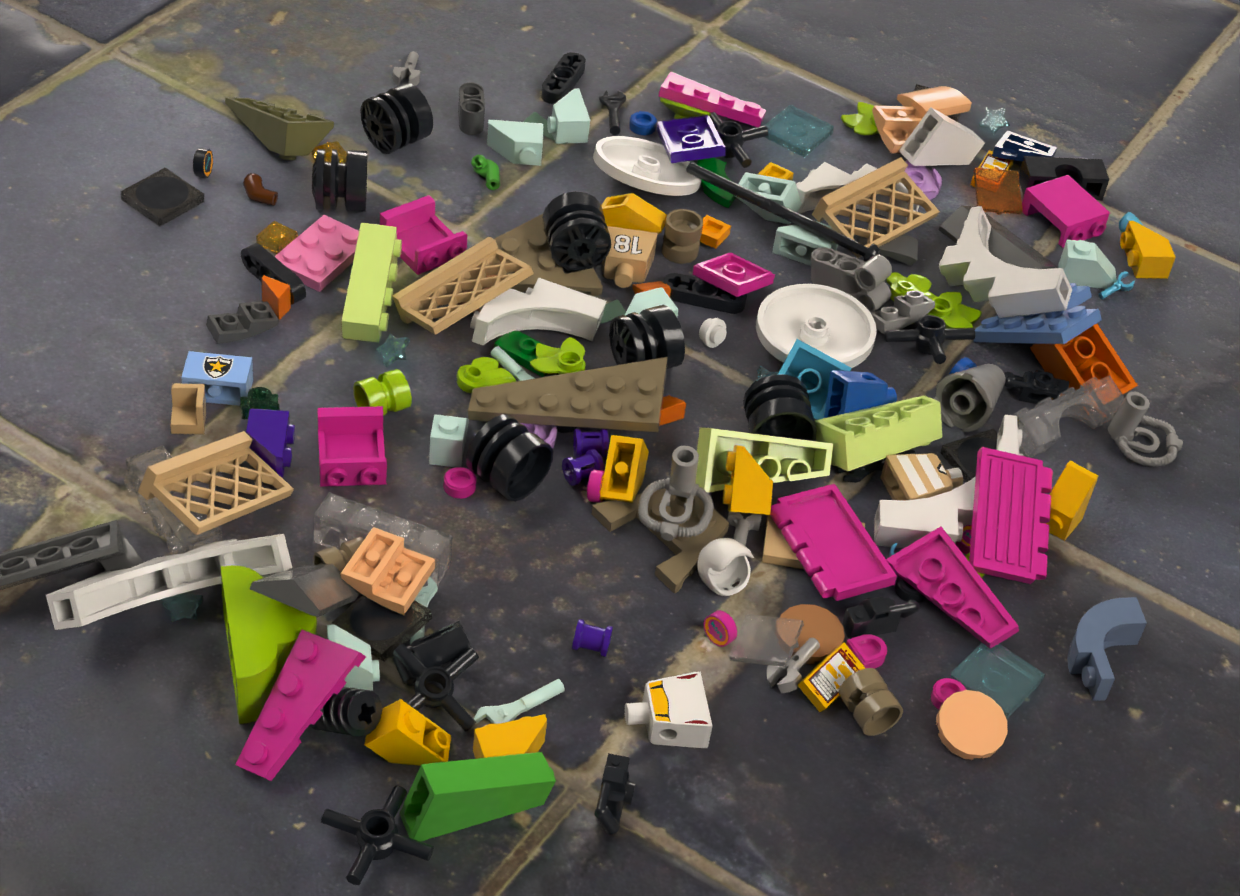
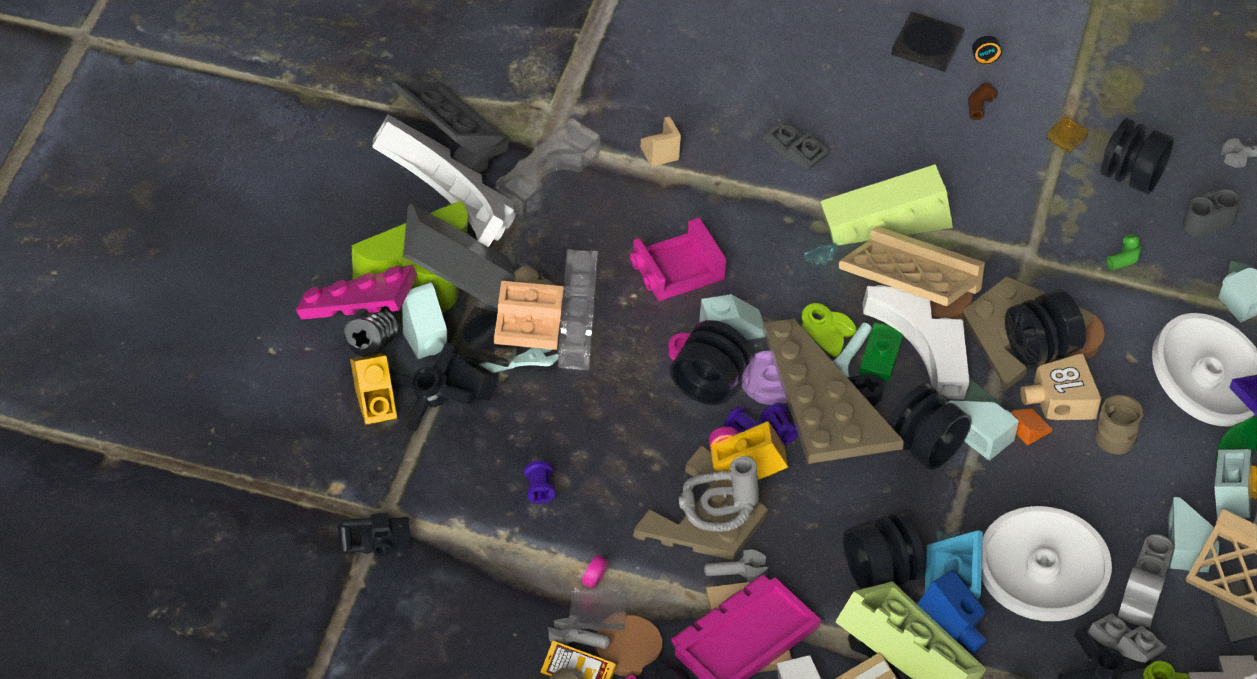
camera: 75 degrees right, 5 degrees up
tan fence [138,431,294,535] -> none
light blue brick [181,351,253,406] -> none
olive wedge [225,98,334,160] -> none
clear green gear [240,387,280,420] -> none
black beam [241,243,306,305] -> none
dark purple slope [246,409,295,478] -> none
clear yellow plate [256,221,298,254] -> none
orange slope [262,275,291,320] -> none
bright pink plate [275,215,359,292] -> none
black wheel [312,149,367,212] -> none
black bar [321,786,434,885] -> none
lime wheel [353,369,412,416] -> none
dark pink panel [380,195,468,275] -> none
bright green slope [399,752,556,842] -> none
yellow slope [473,714,547,759] -> none
light aqua piece [474,679,565,724] -> none
light aqua slope [487,120,543,166] -> none
lime plate [530,337,586,374] -> none
yellow slope [601,193,667,234] -> none
white torso [625,672,712,748] -> none
orange slope [659,395,686,426] -> none
black beam [663,273,747,314] -> none
black bar [686,162,881,261] -> none
dark pink tile [692,252,775,297] -> none
yellowish green wedge [695,428,833,493] -> none
white helmet [697,538,754,596] -> none
white plate [699,318,727,348] -> none
light orange plate [700,215,731,249] -> none
yellow slope [723,445,773,515] -> none
lime plate [886,272,937,301] -> none

